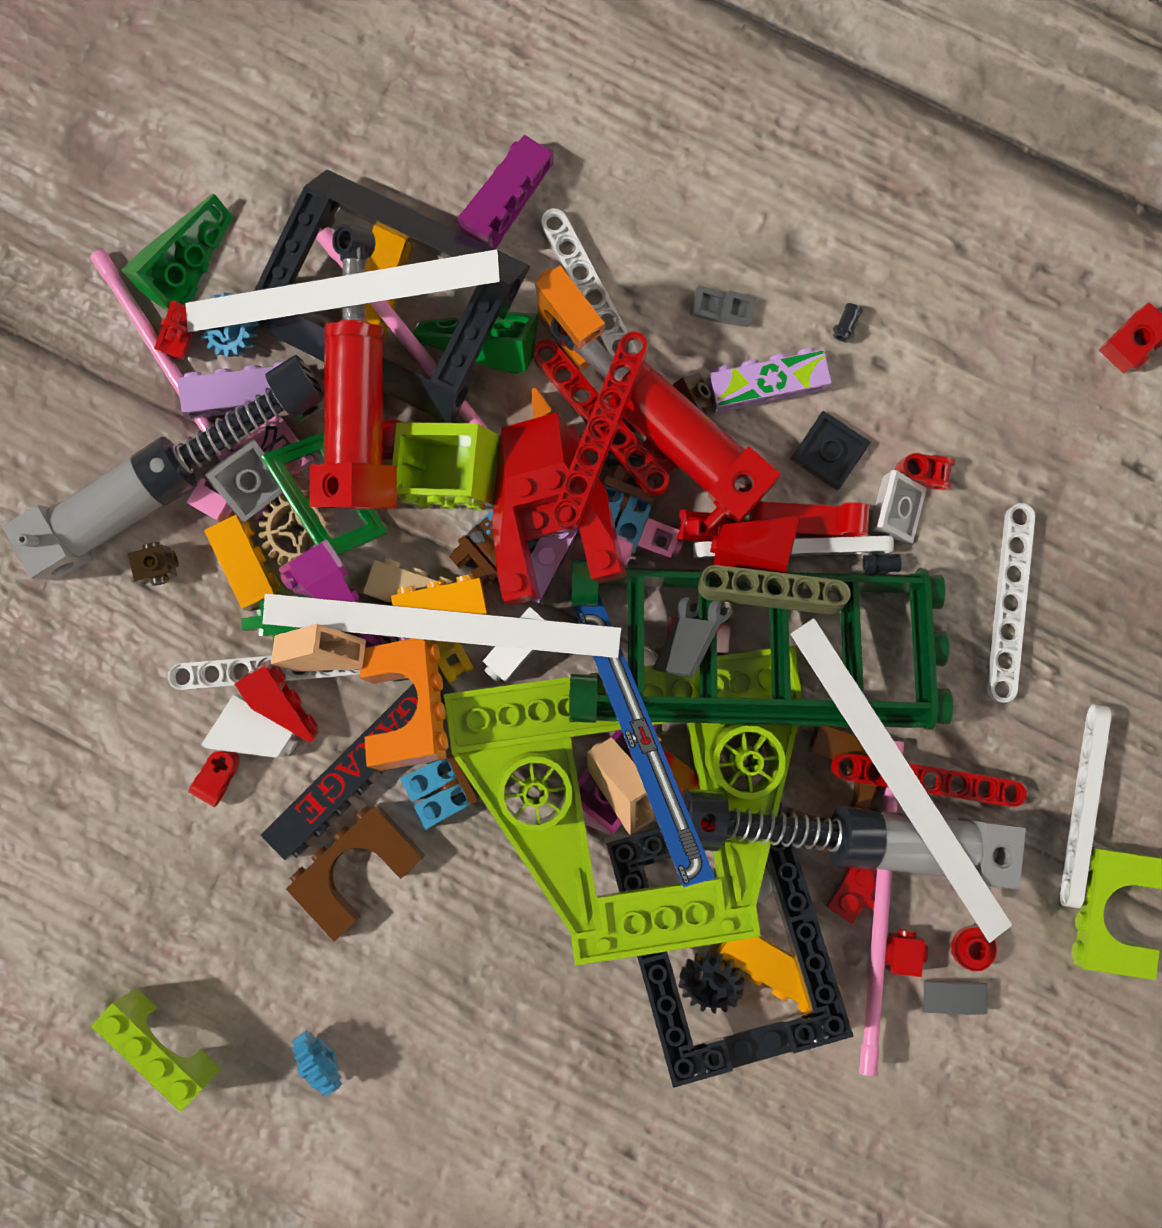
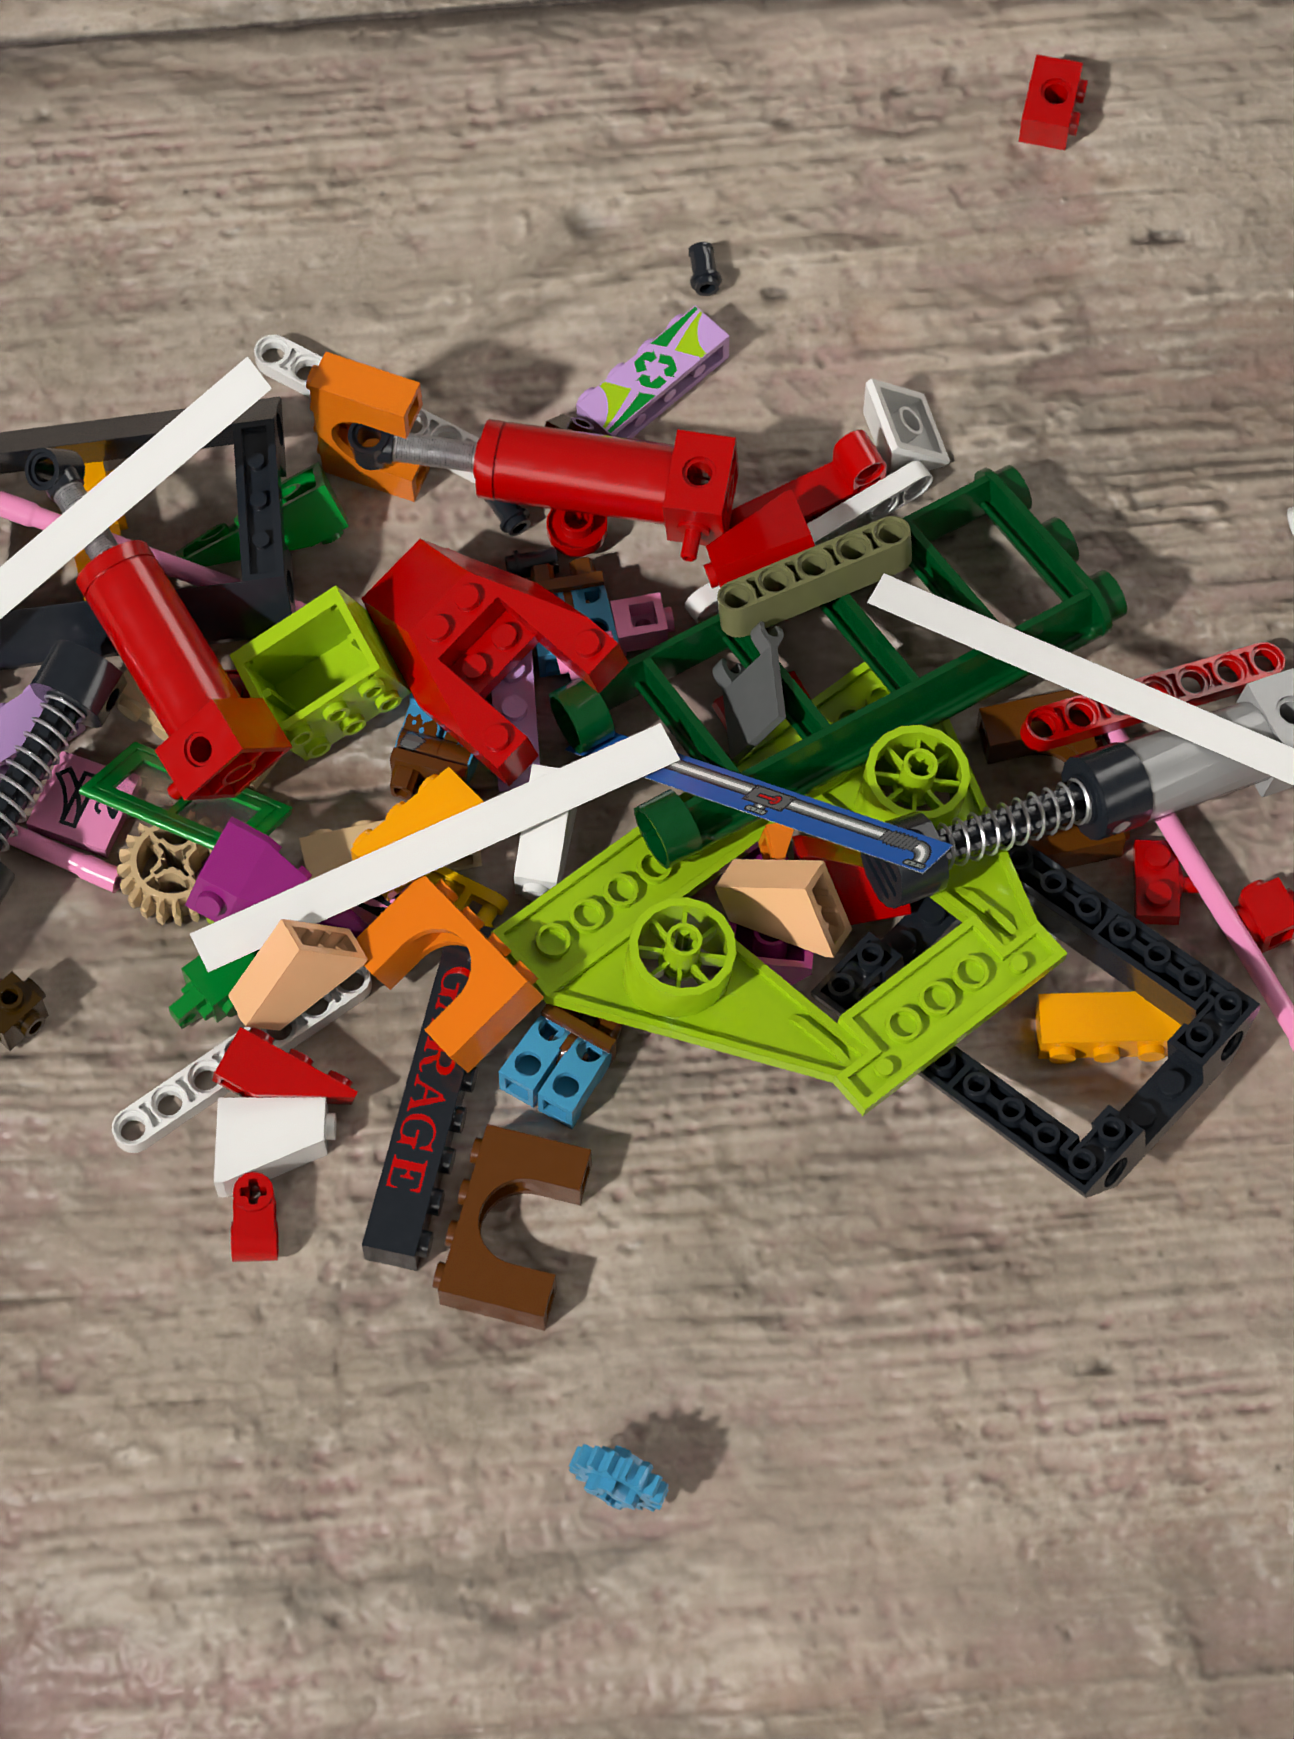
camera: 30 degrees left, 20 degrees down
lime arch [91,988,222,1113] -> none
bright pink brick [186,477,235,522] -> none
light orange brick [204,515,280,611] -> none
light grey slope [205,439,283,522] -> none
magenta wedge [458,134,554,249] -> none
orange slope [531,387,552,419] -> none
red beam [533,340,669,497] -> none
red beam [553,331,648,530] -> none
red hips [677,510,731,542] -> none
black gear [678,951,745,1014] -> none
dark grey slope [690,285,756,327] -> none
black tile [790,411,871,491] -> none
black pin [862,552,902,575] -> none
red piece [895,453,956,490] -> none
white beam [987,503,1035,703] -> none

